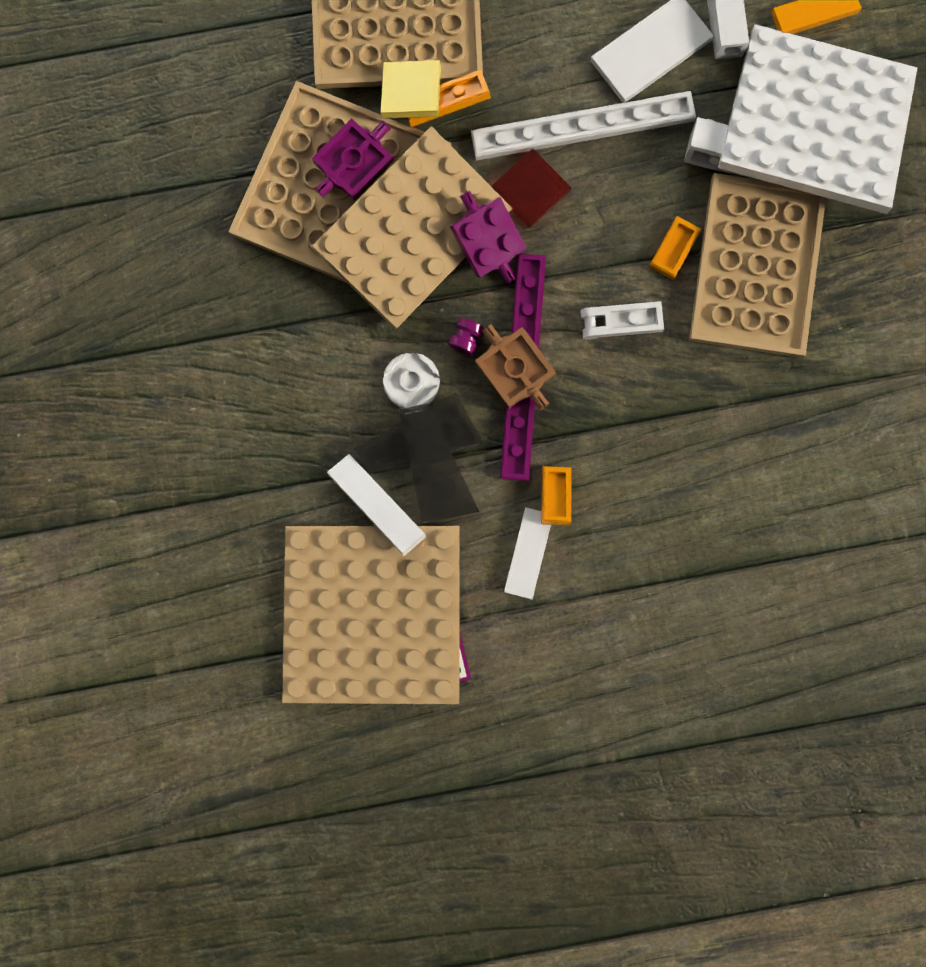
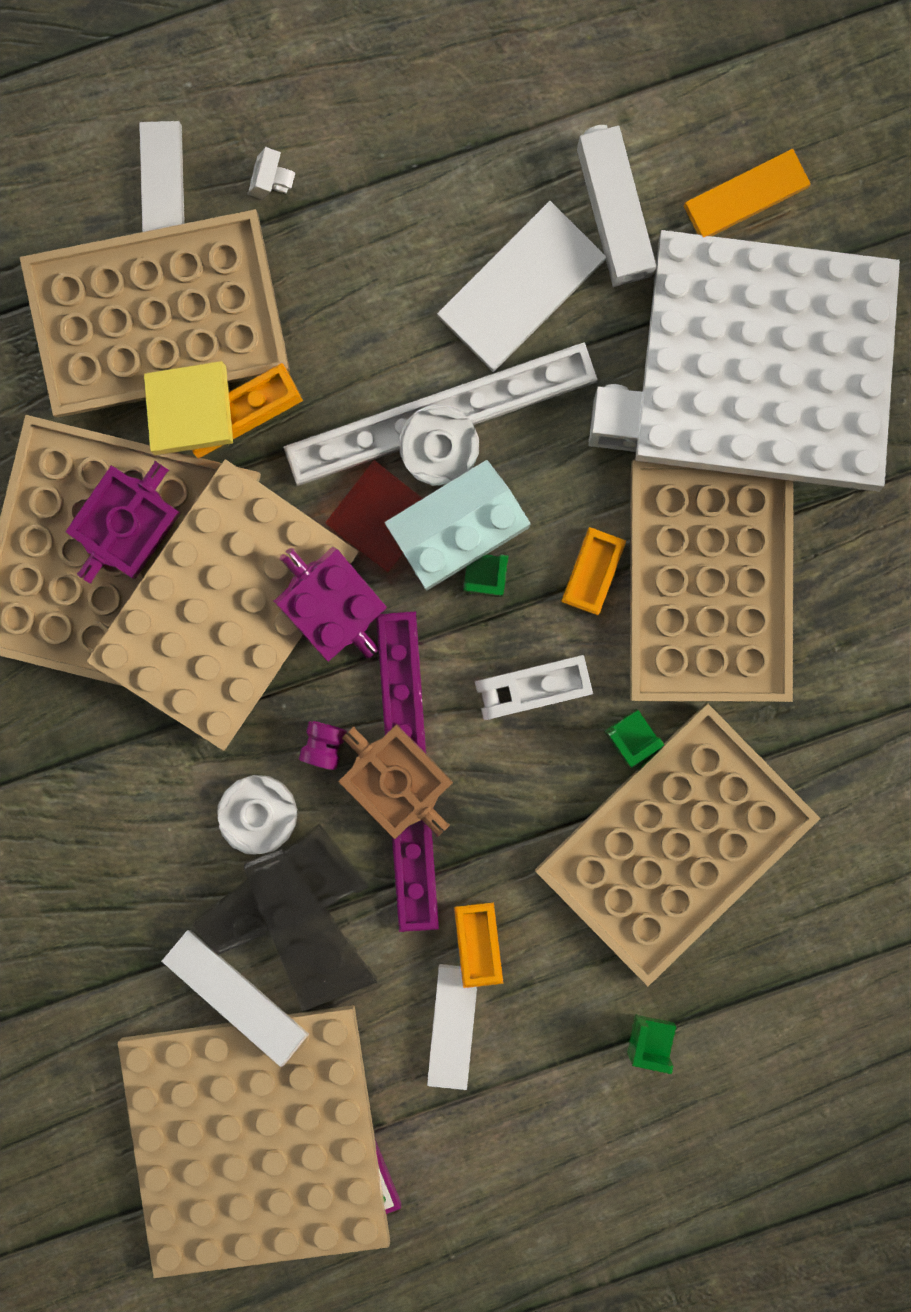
camera: 15 degrees left, 5 degrees up
none -> light aqua slope [384,460,531,591]
none -> white tile [399,405,479,486]
none -> green panel [463,554,509,597]
none -> tan plate [535,703,821,986]
none -> green panel [604,709,664,767]
none -> green panel [627,1014,676,1074]

